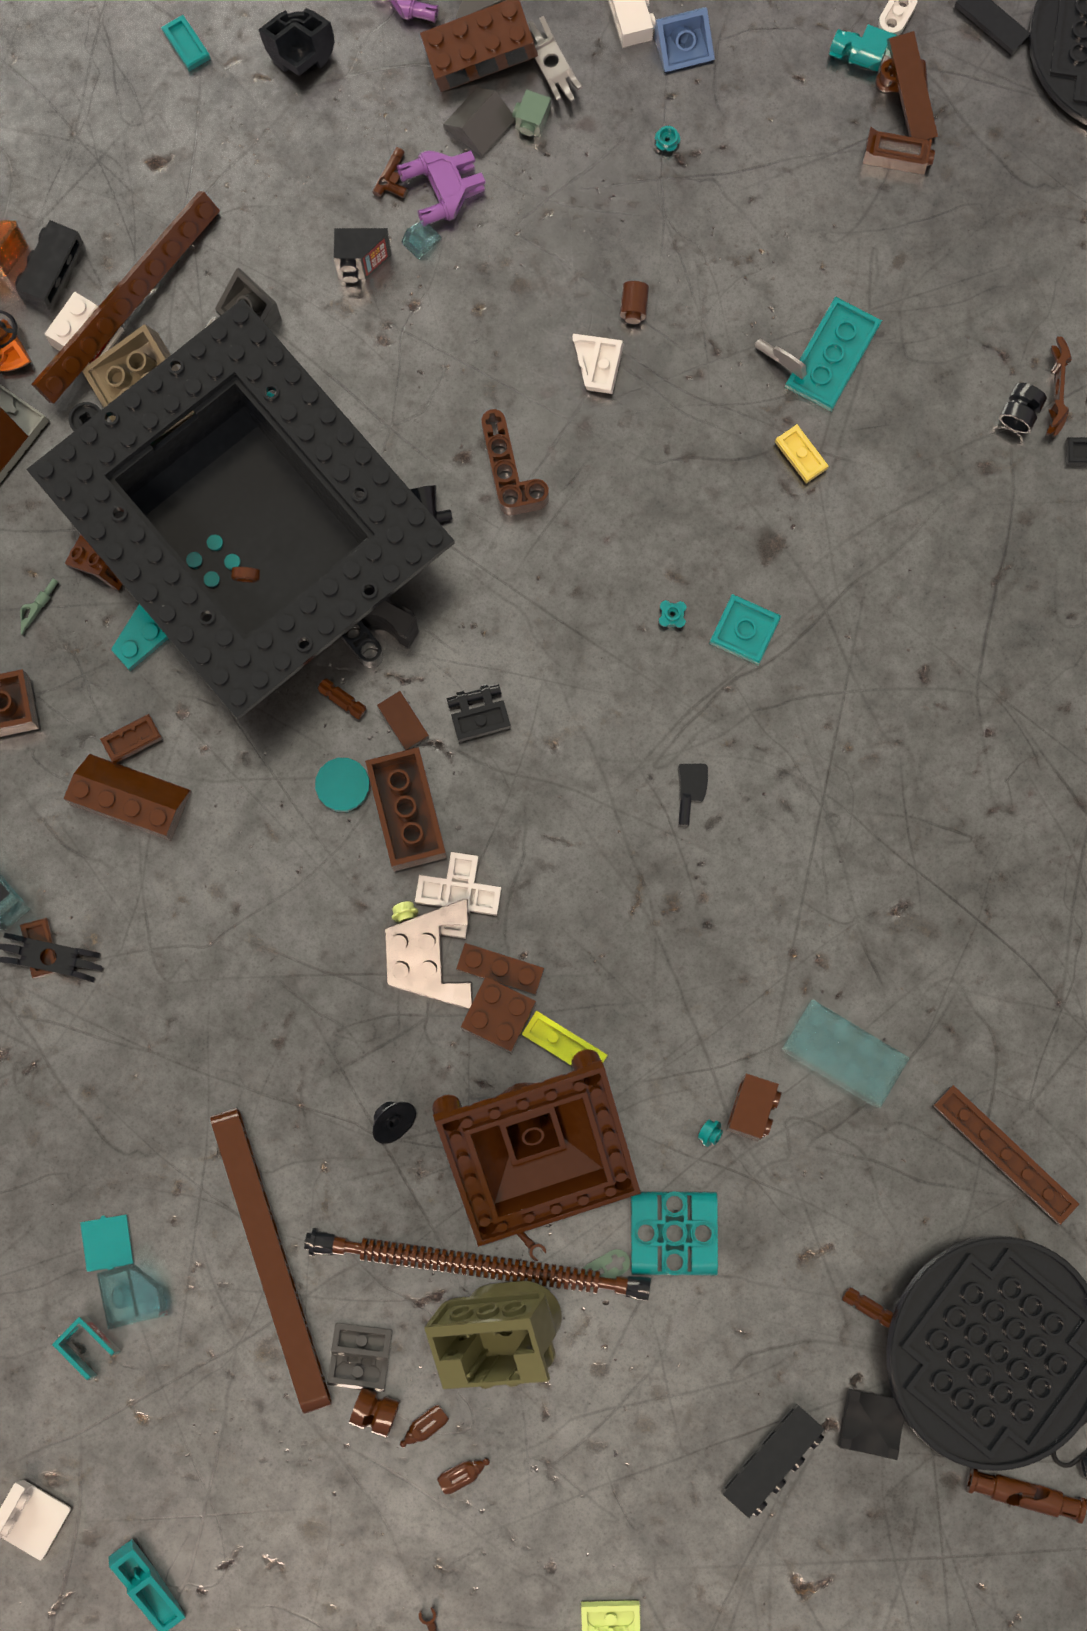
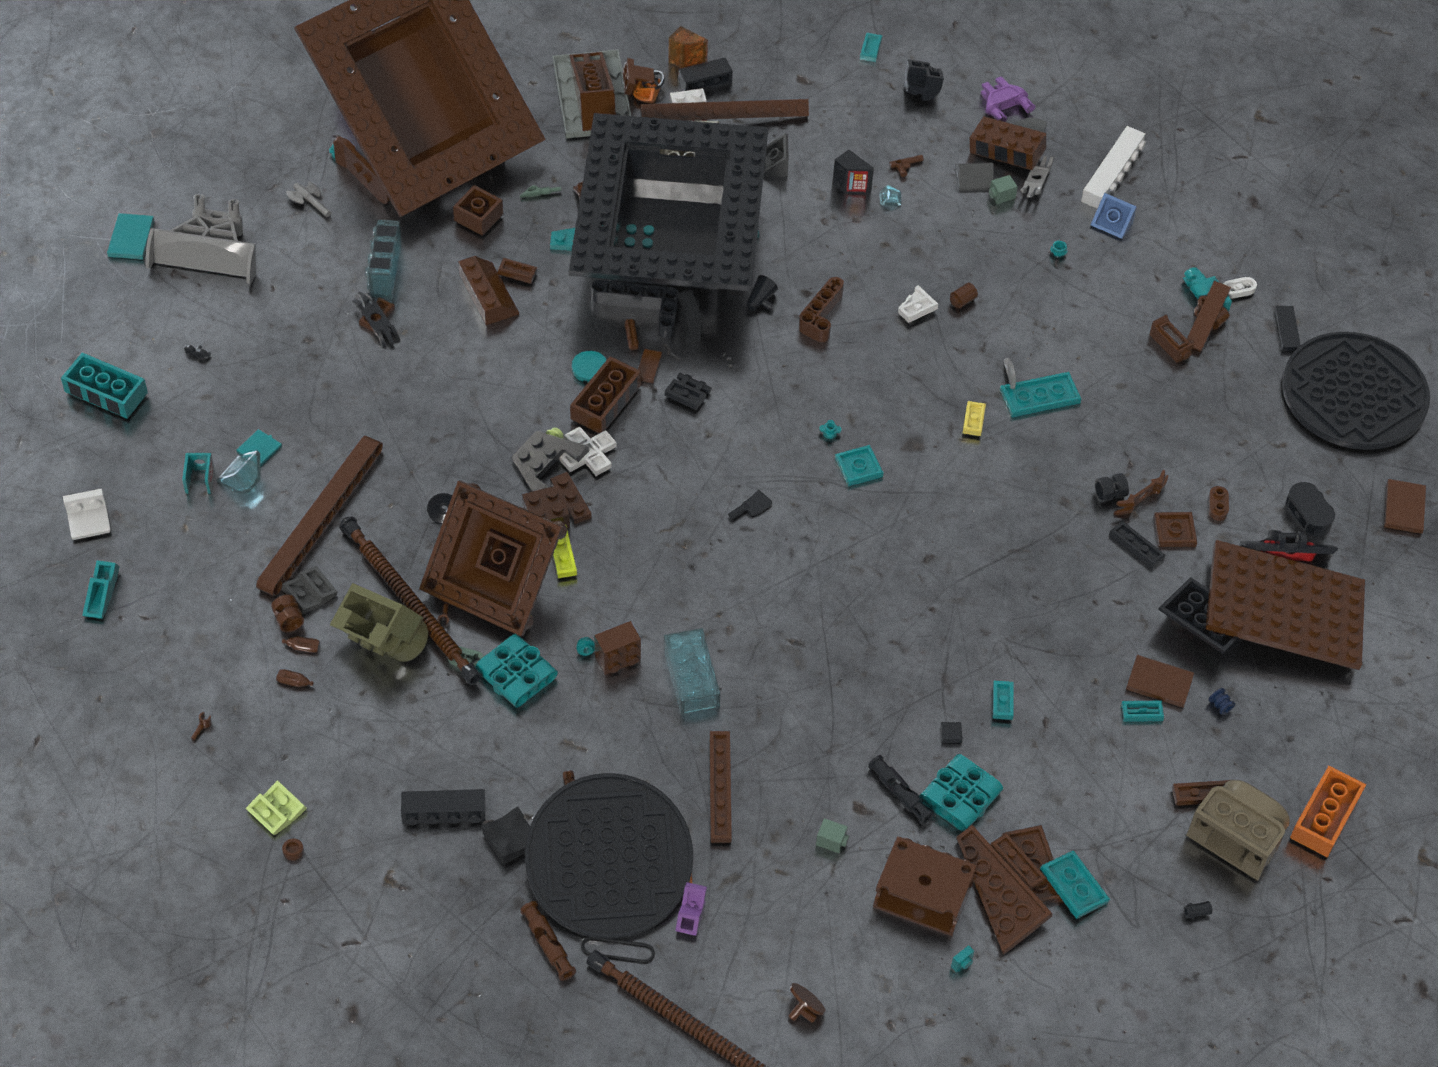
camera: 40 degrees right, 25 degrees down
reddish brown tile [231,567,260,583] -> none
medium lavender connector [397,151,485,227] -> none

